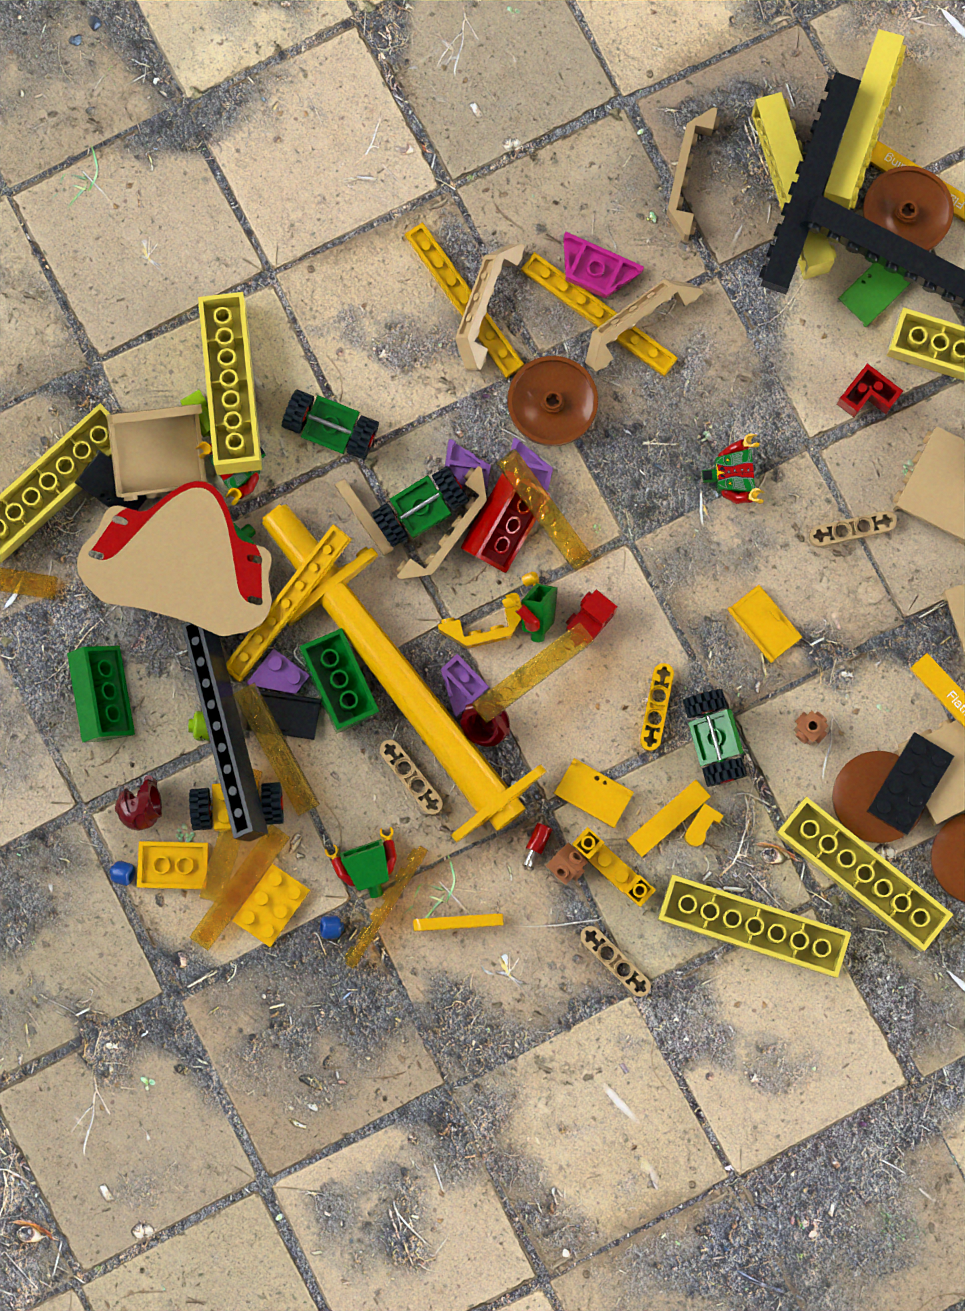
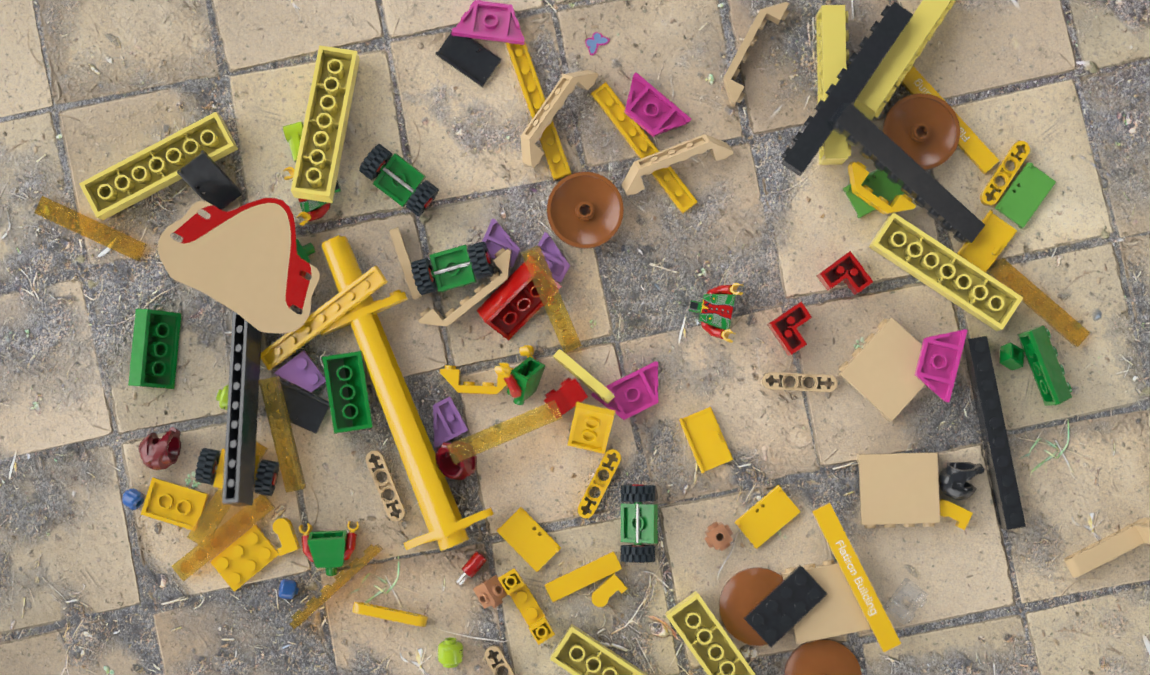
camera: 15 degrees right, 5 degrees up
tan panel [107,404,211,501] -> none
none -> yellow leg [273,517,301,556]
none -> black door [435,32,501,87]
none -> lime head [438,637,463,668]
none -> dark pink wing [452,0,525,45]
none -> light yellow beam [553,349,615,404]
none -> yellow plate [567,402,615,454]
none -> medium blue sticker [585,32,610,55]
none -> dark pink wing [591,361,658,420]
none -> yellow door [734,485,801,549]
none -> red brick [767,301,812,356]
none -> yellow slope [848,161,916,214]

